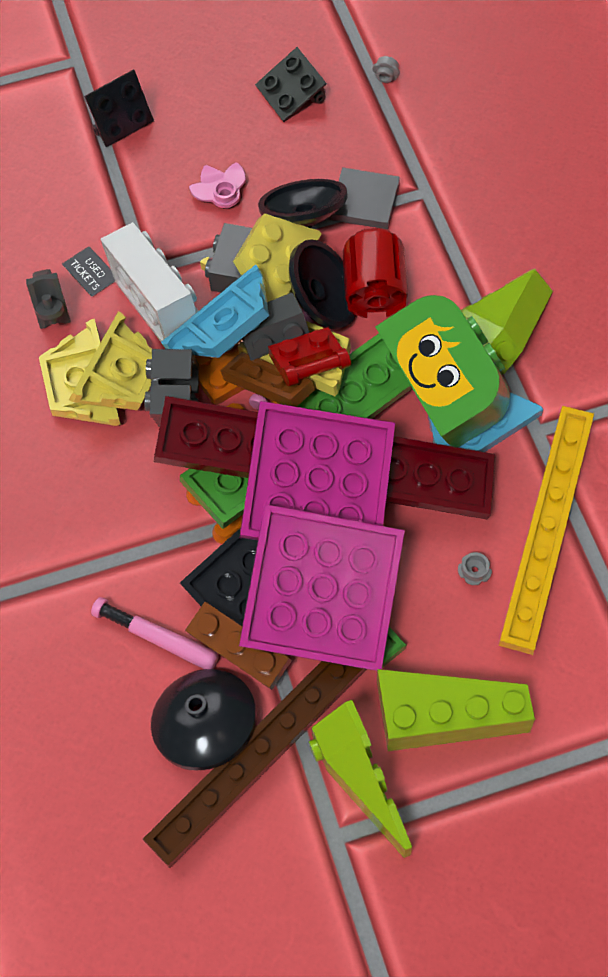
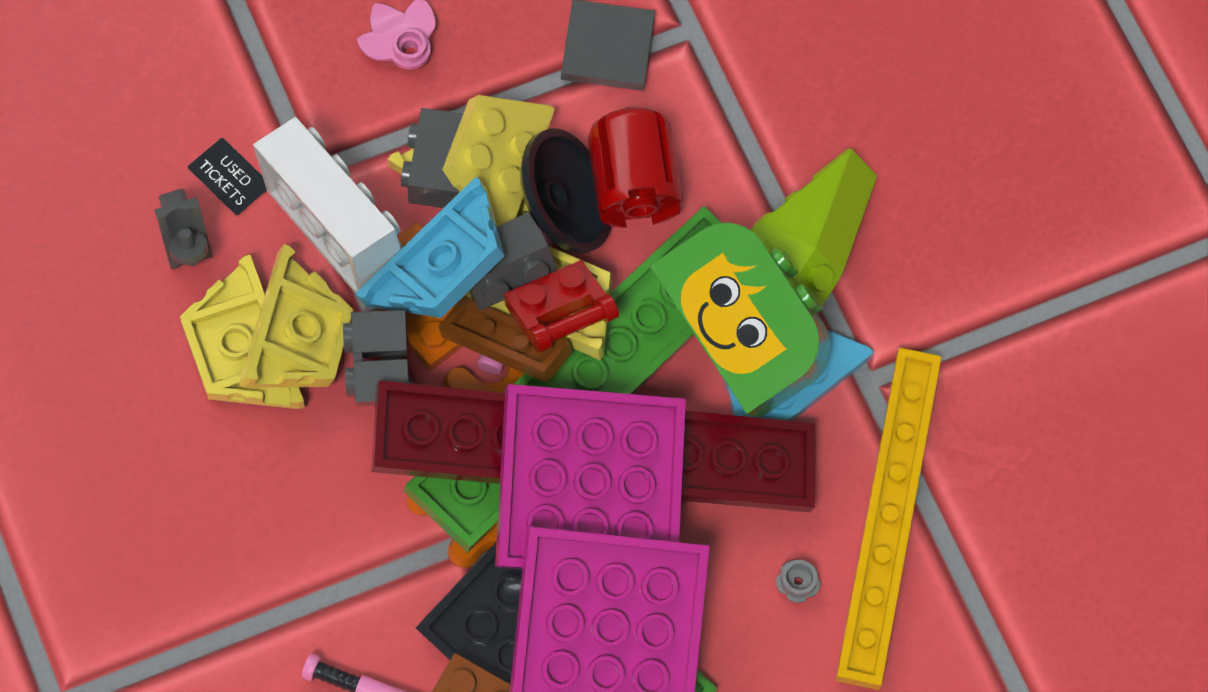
camera: 15 degrees left, 5 degrees up
black dish [258,179,348,228] -> none

